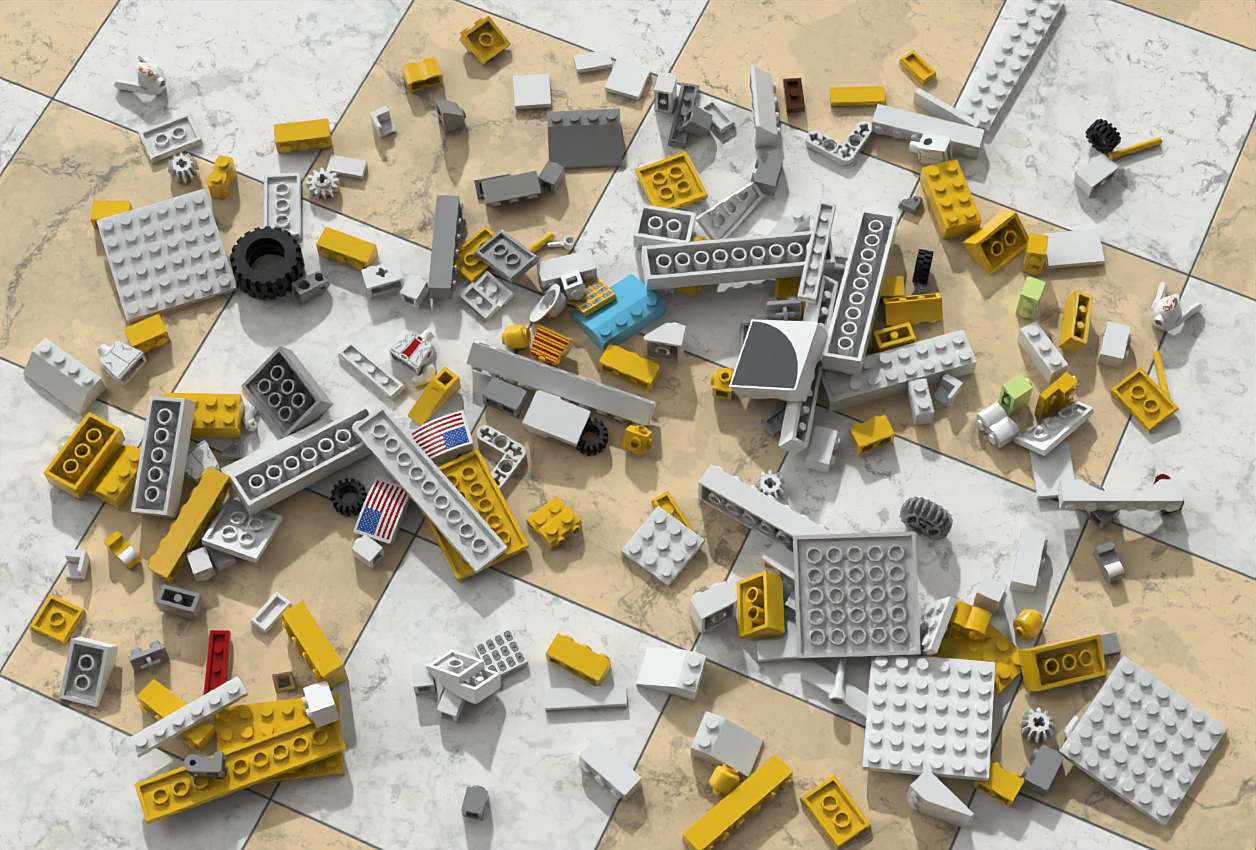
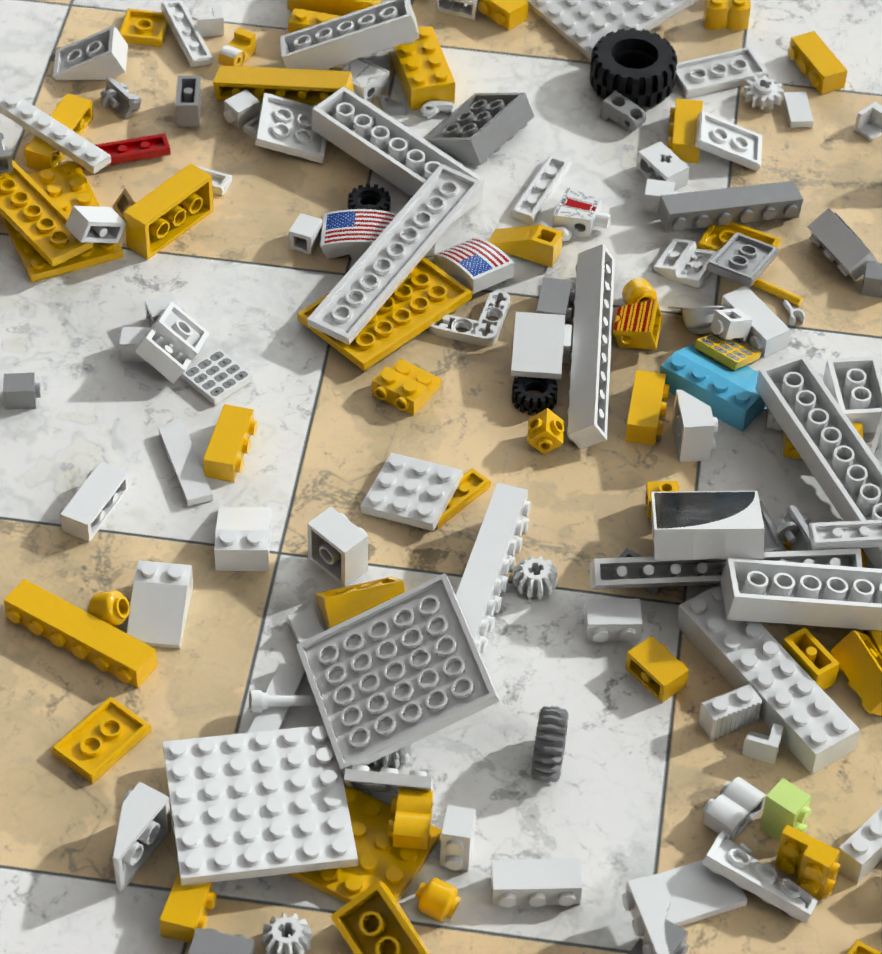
camera: 70 degrees right, 15 degrees down
none -> white tile [161,0,213,67]
none -> white tile [695,111,762,171]

